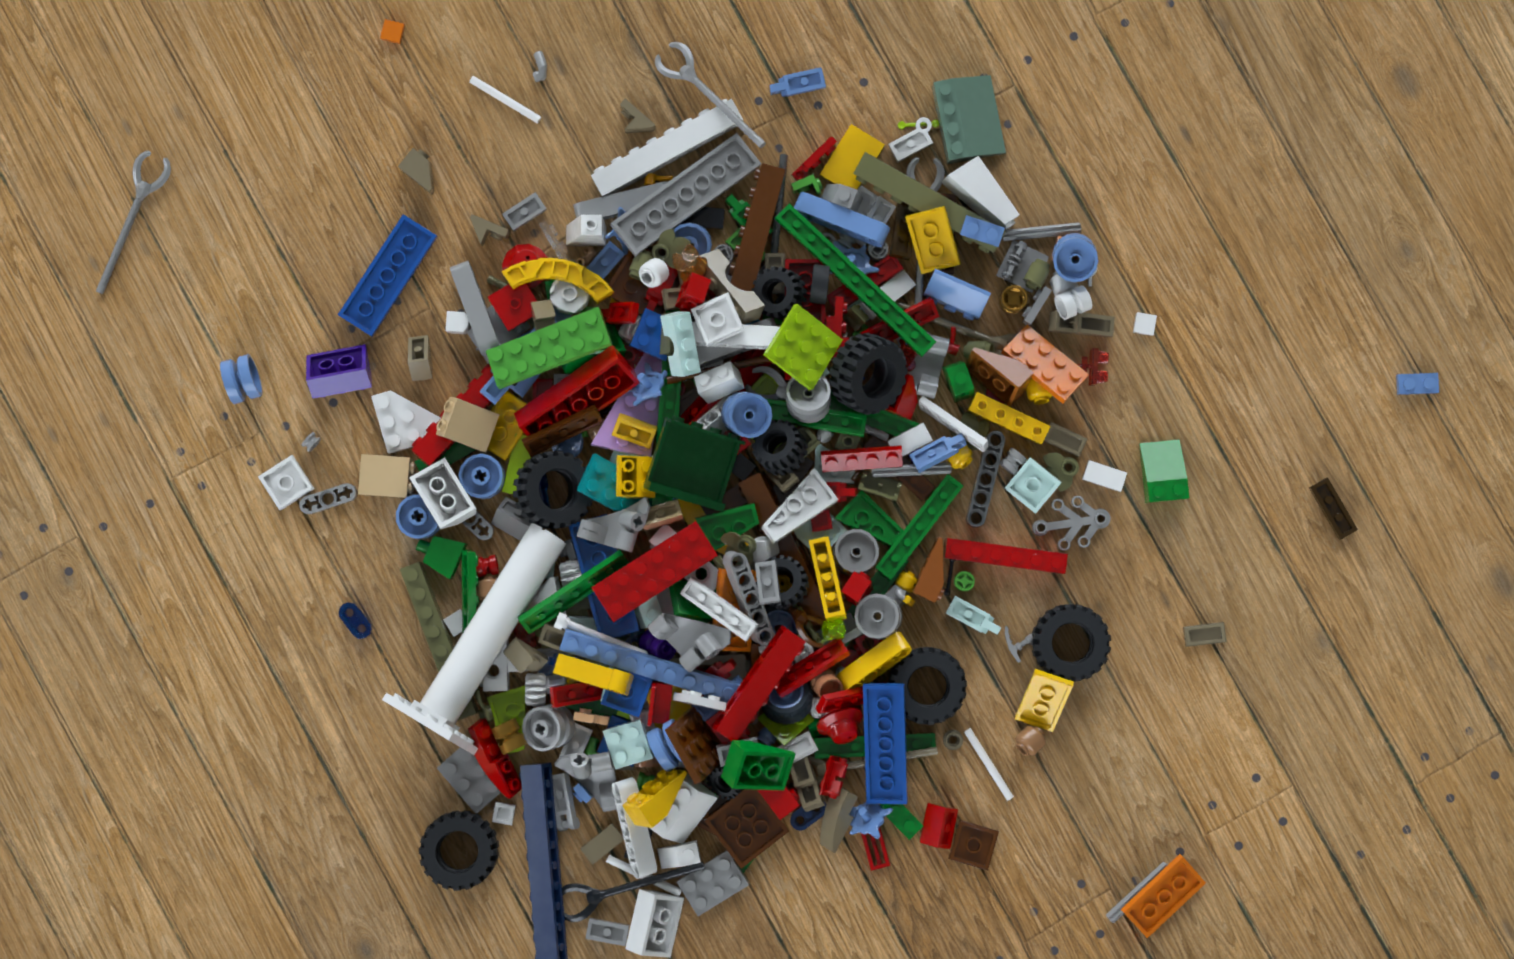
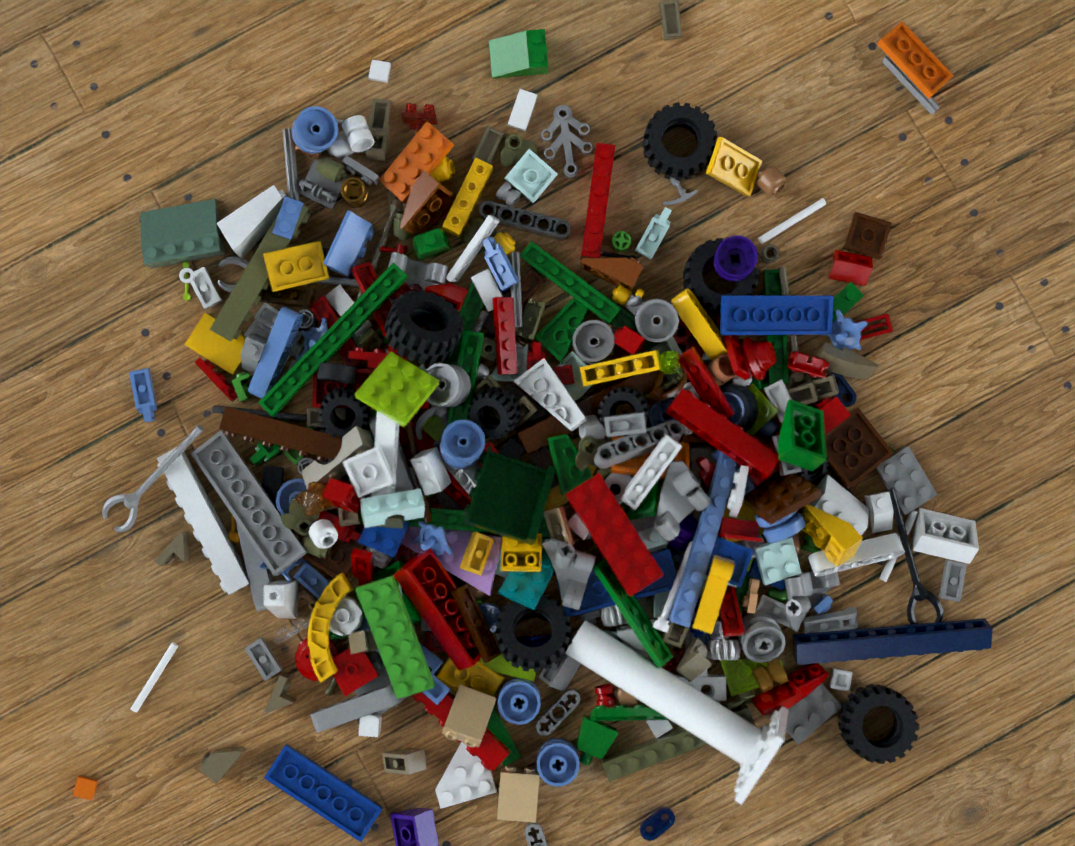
camera: 85 degrees left, 0 degrees up
white slope [409,458,476,529] -> none
light grey arm [533,51,547,82] -> none
dark tan tile [580,823,624,865] -> none
none -> dark purple wheel [714,235,758,282]

